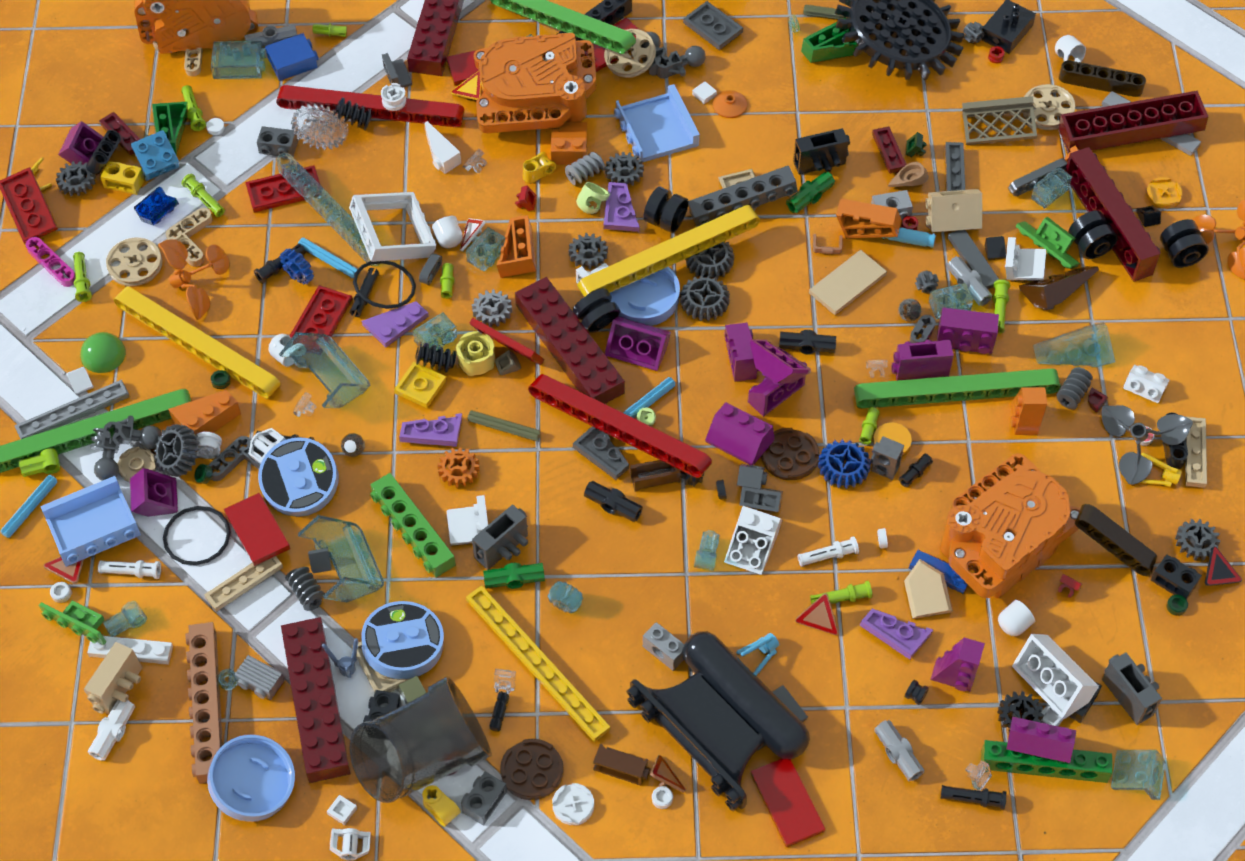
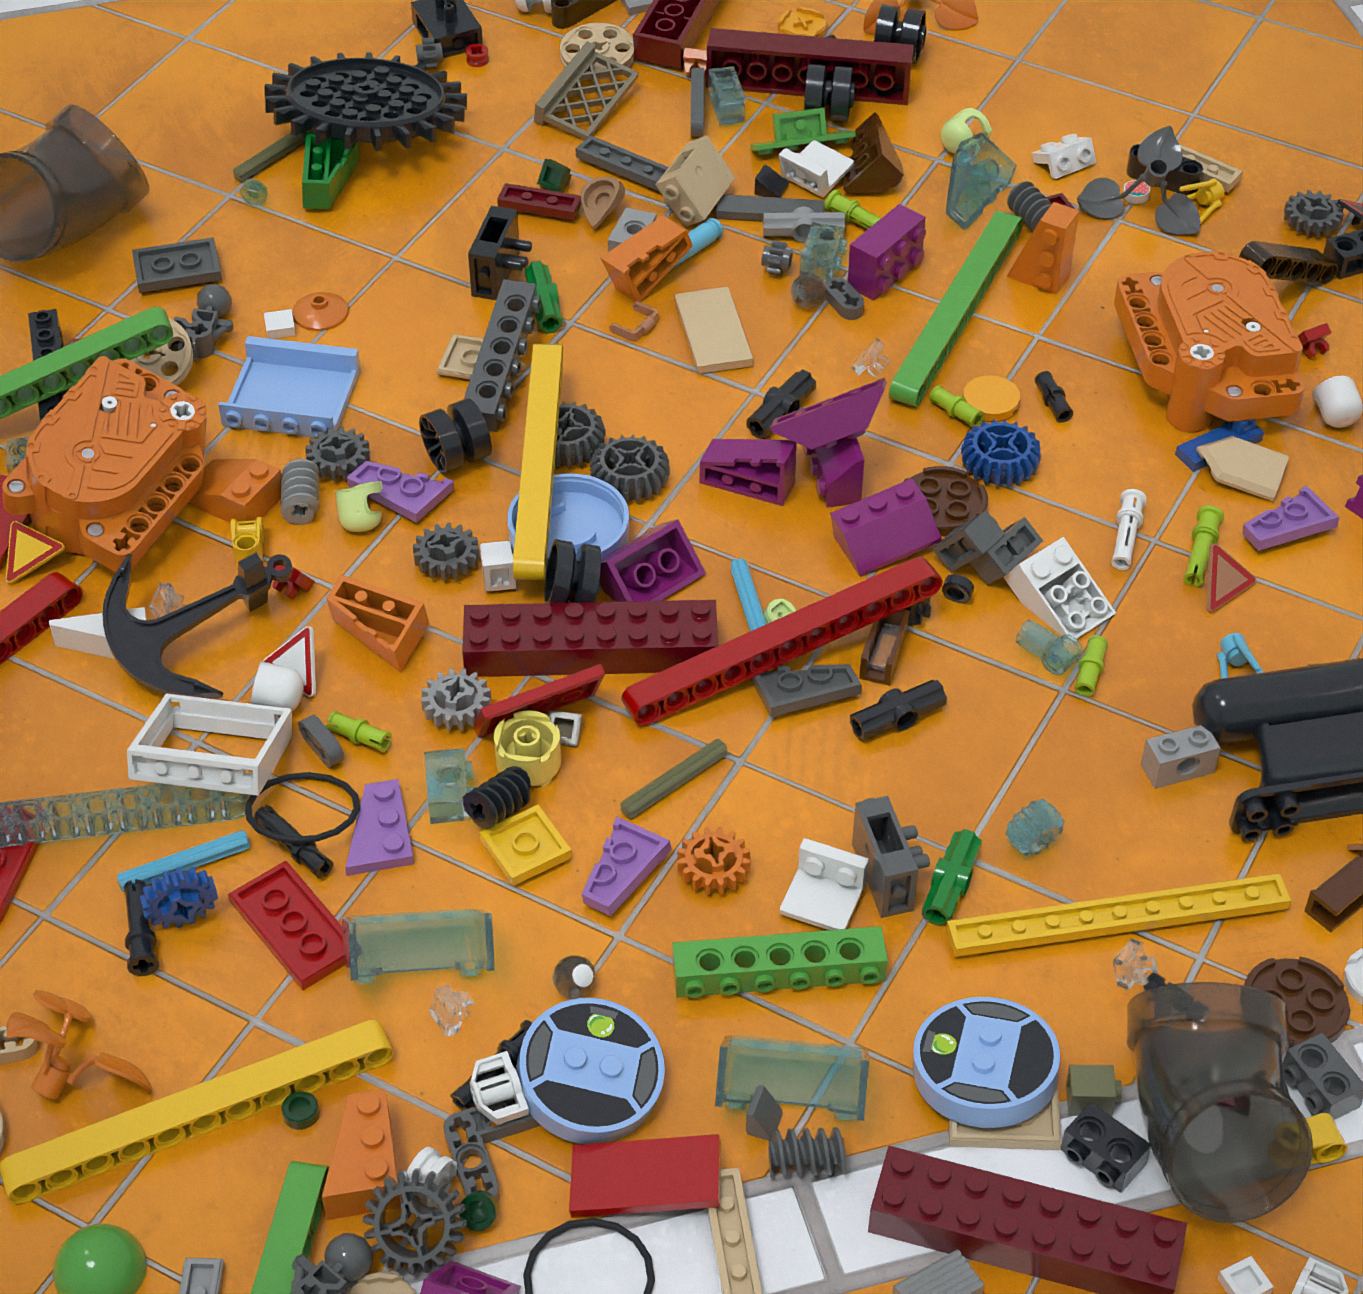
camera: 60 degrees left, 10 degrees down
white helmet [269,334,305,367] -> none
sand blue plant [322,638,358,678] -> none
clear light blue brick [466,227,505,271] -> none
flat silver brick [871,436,904,480] -> none
white tile [877,528,888,549] -> none
magenta piece [891,340,954,381] -> none
none -> black piece [102,553,293,699]
none -> yellowish green helmet [941,108,992,155]
none -> lime pin [1074,635,1108,697]

